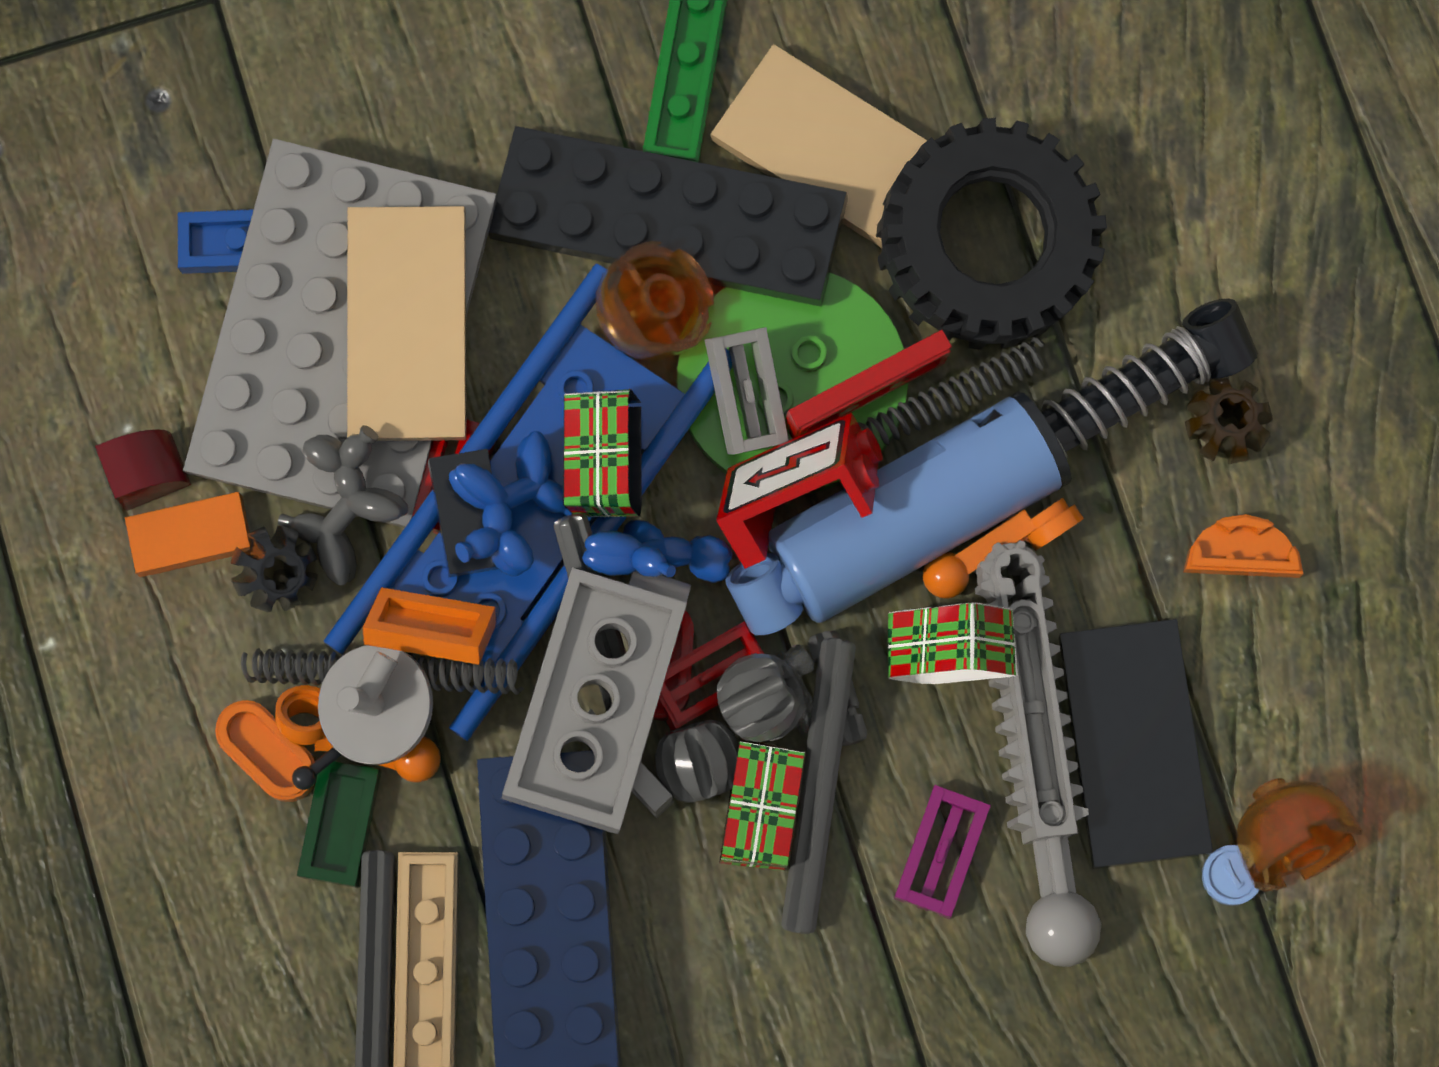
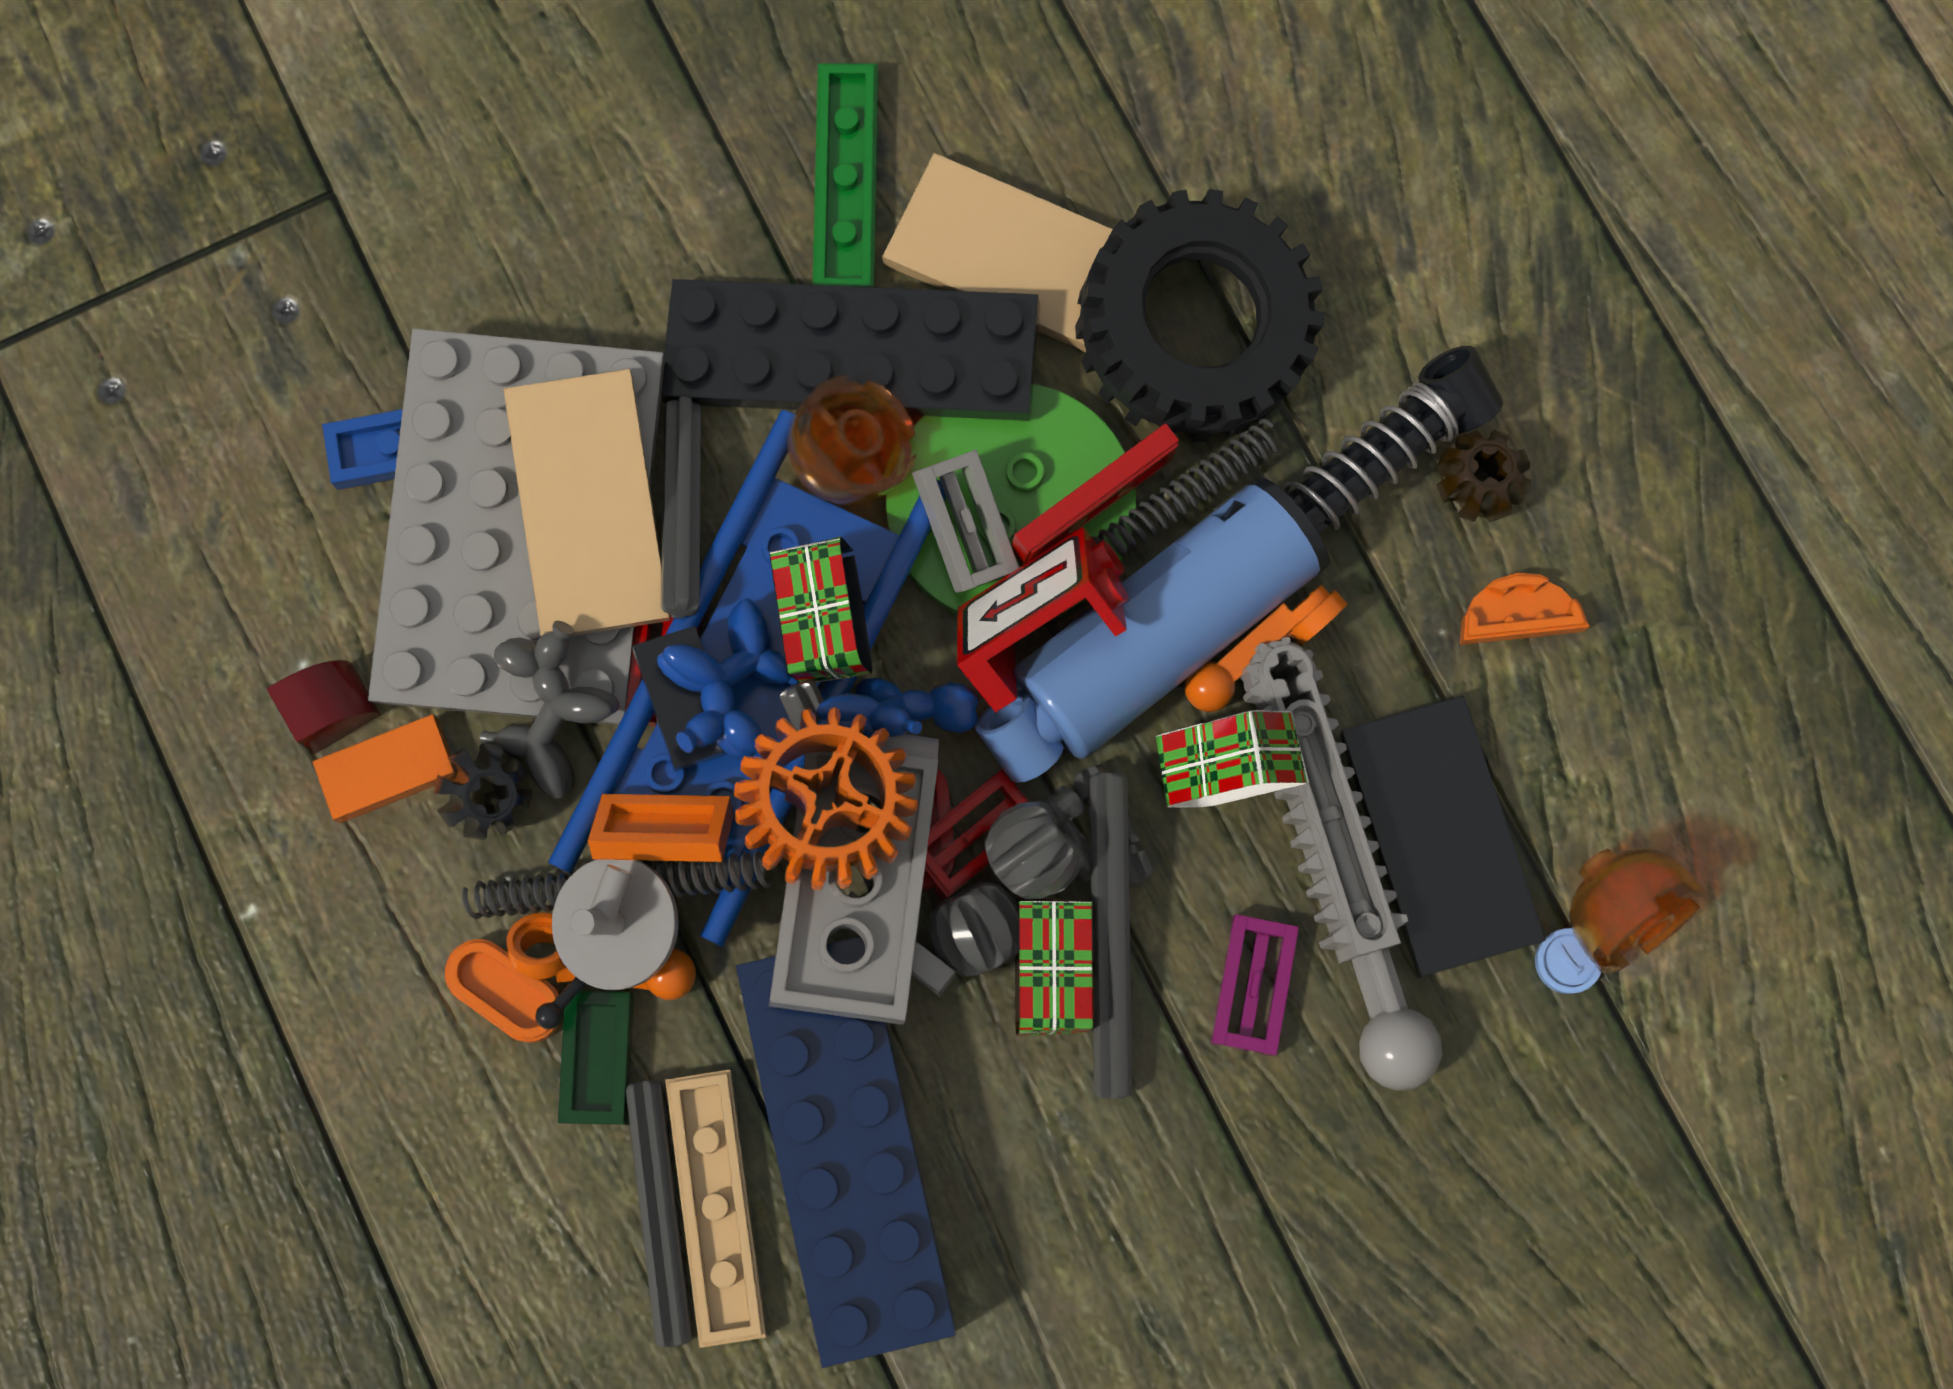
camera: 10 degrees left, 0 degrees up
none -> dark grey axle [661,396,701,619]
none -> orange gear [734,707,918,890]

